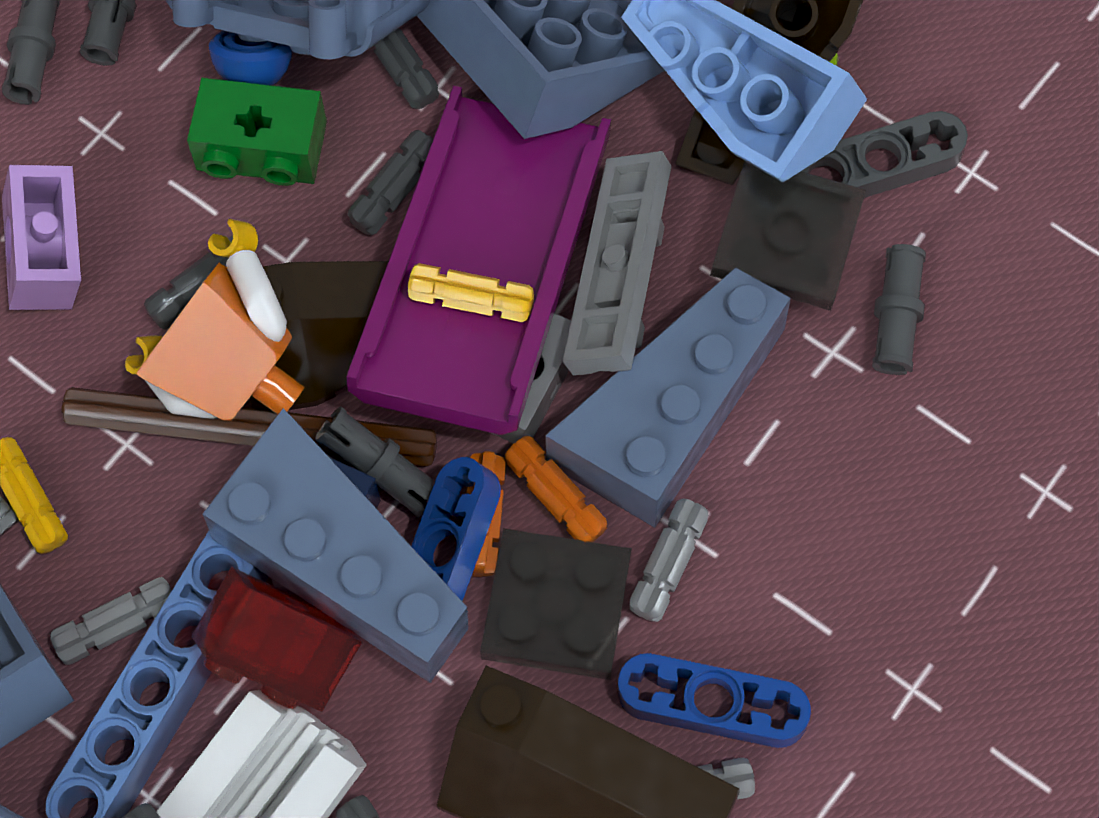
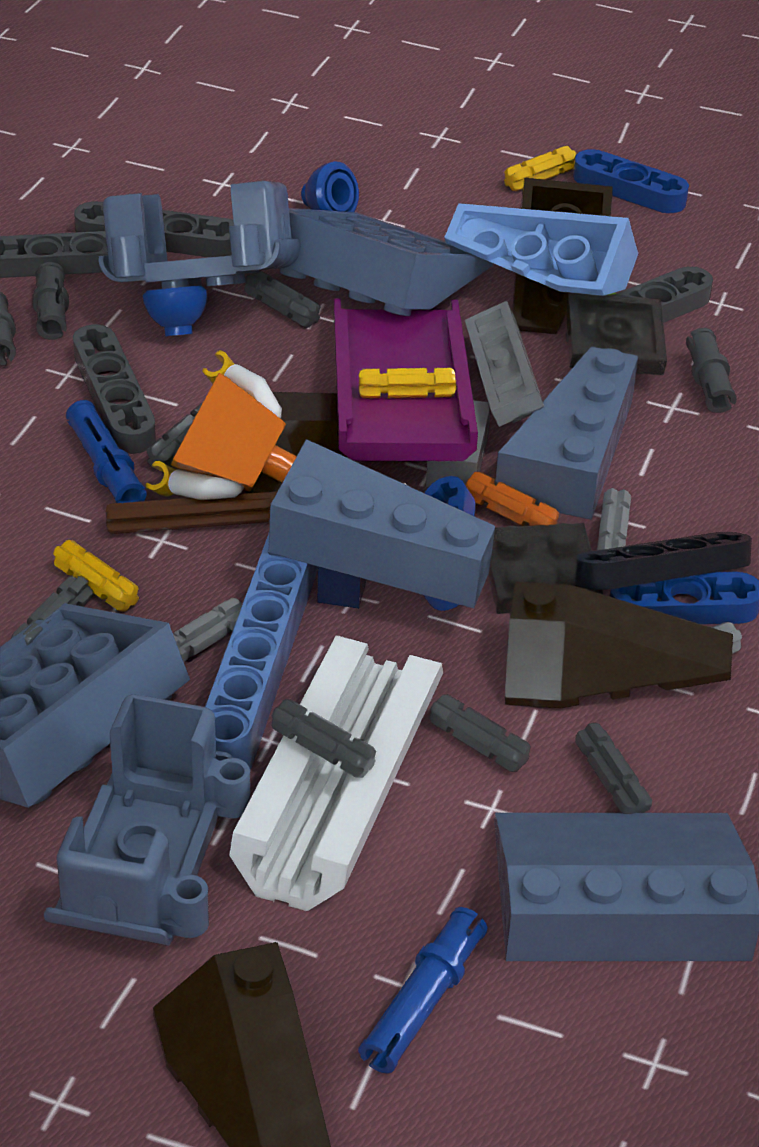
camera: 20 degrees left, 25 degrees down
lavender brick [2,165,81,310] -> none
green brick [187,77,327,186] -> none
clear red brick [191,566,362,712] -> none
dark grey axle [347,130,433,236] -> none
none -> blue pin [66,400,147,503]
none -> dark grey beam [73,324,156,454]
none -> black beam [575,532,752,590]

